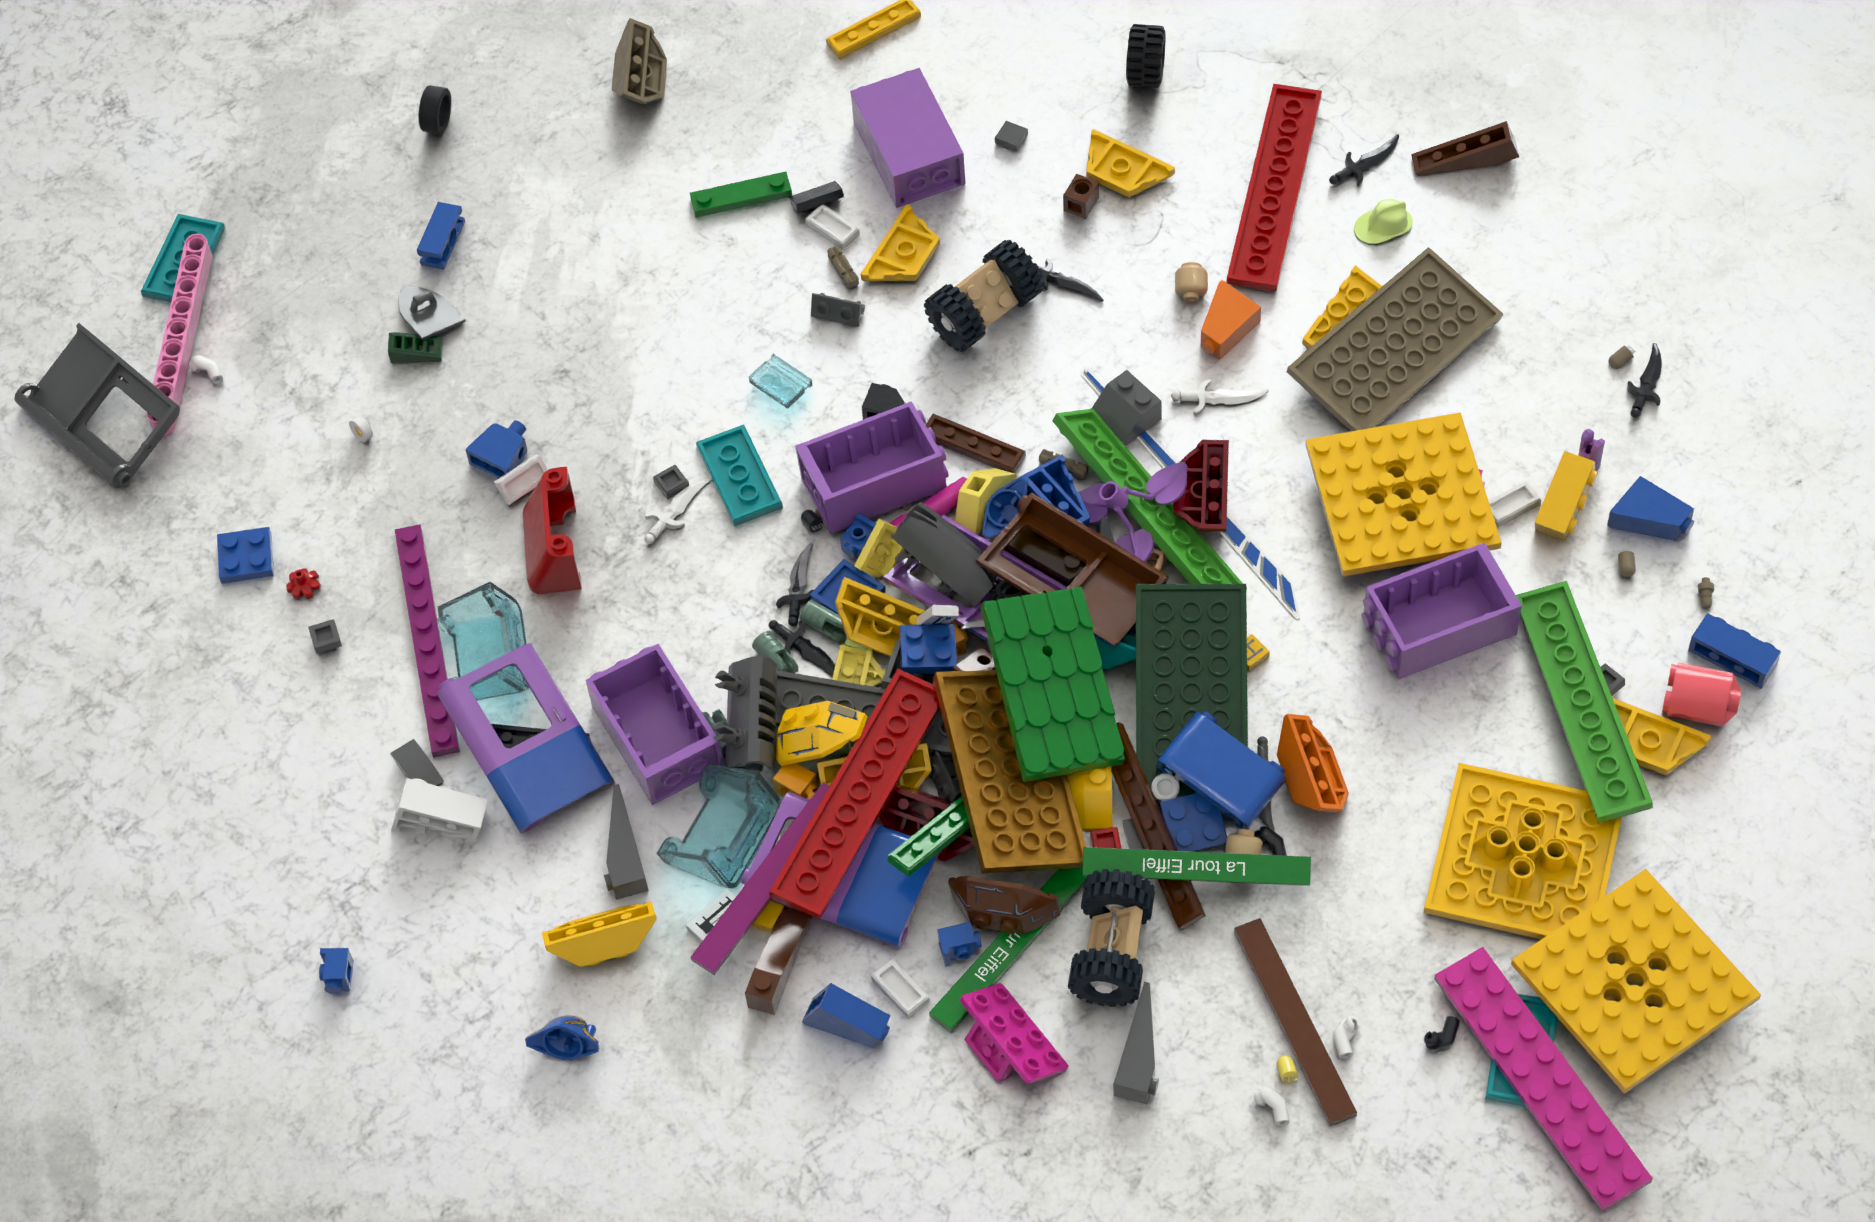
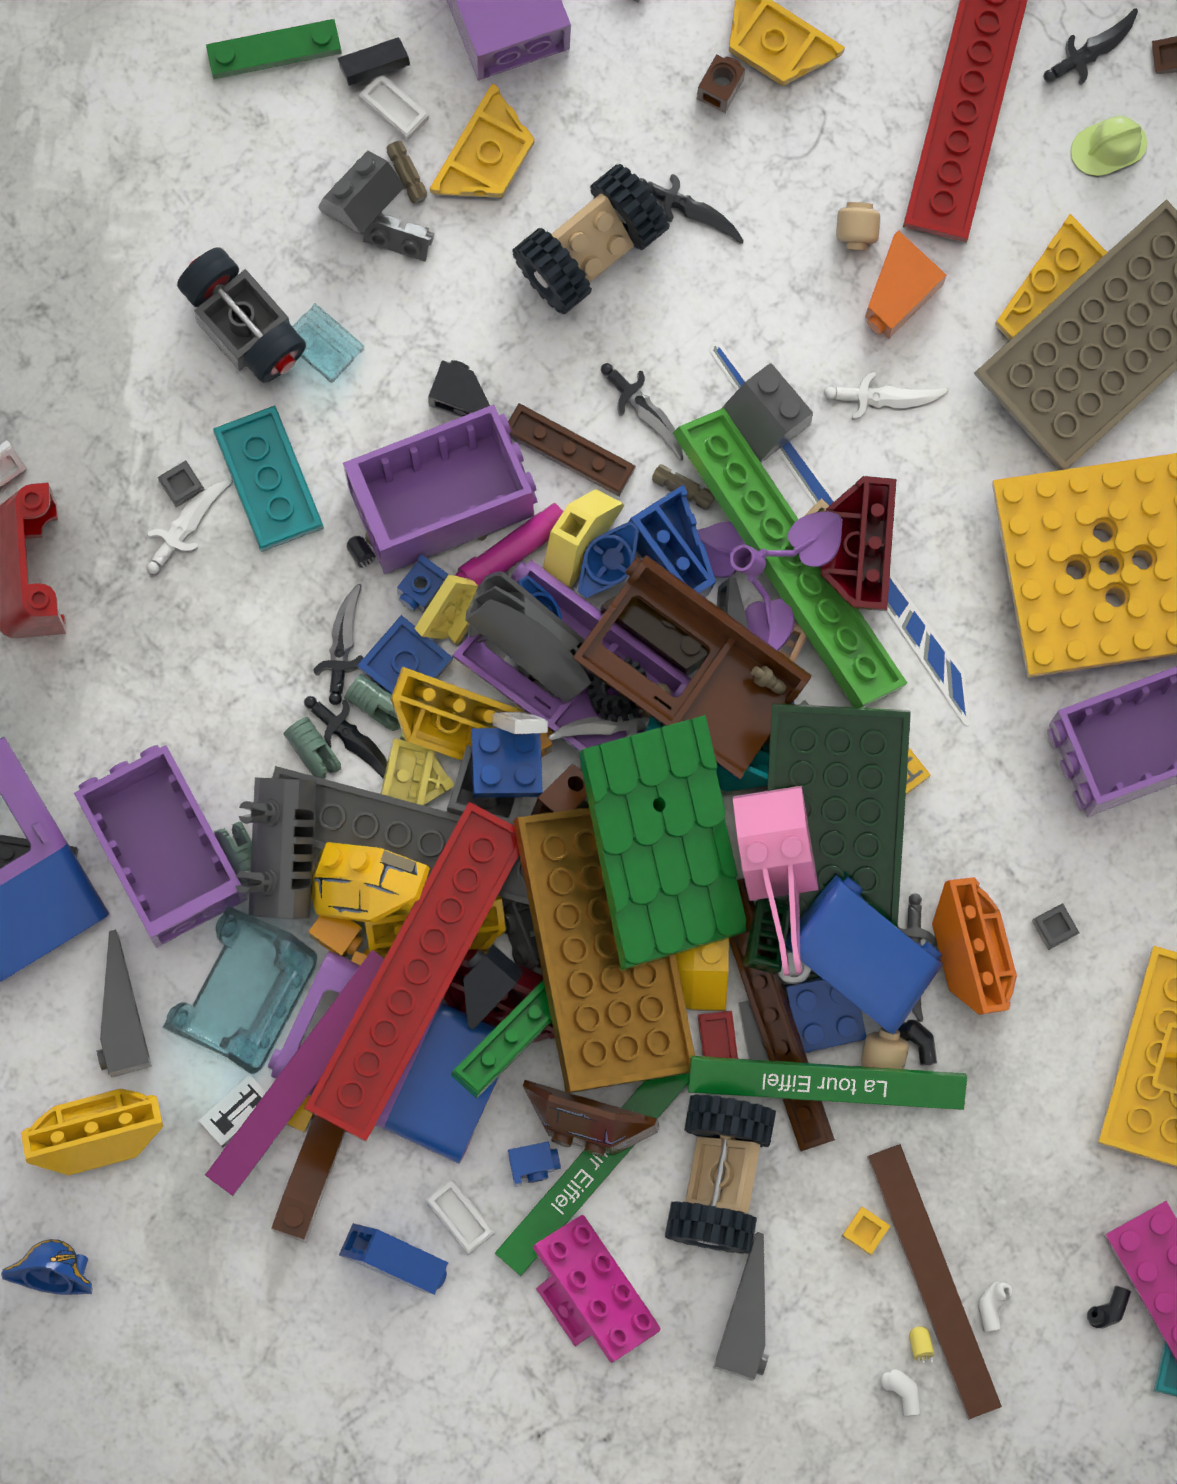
camera: 10 degrees left, 20 degrees up
none -> brick [177,247,306,383]
none -> dark grey slope [318,150,405,234]
none -> black slope [463,944,524,1030]
none -> piece [600,363,684,461]
none -> bright pink slope [733,786,818,976]
none -> dark green slope [743,899,790,974]
none -> dark tan piece [751,666,786,694]
none -> yellow tile [842,1206,890,1256]
none -> dark grey tile [1032,903,1080,950]

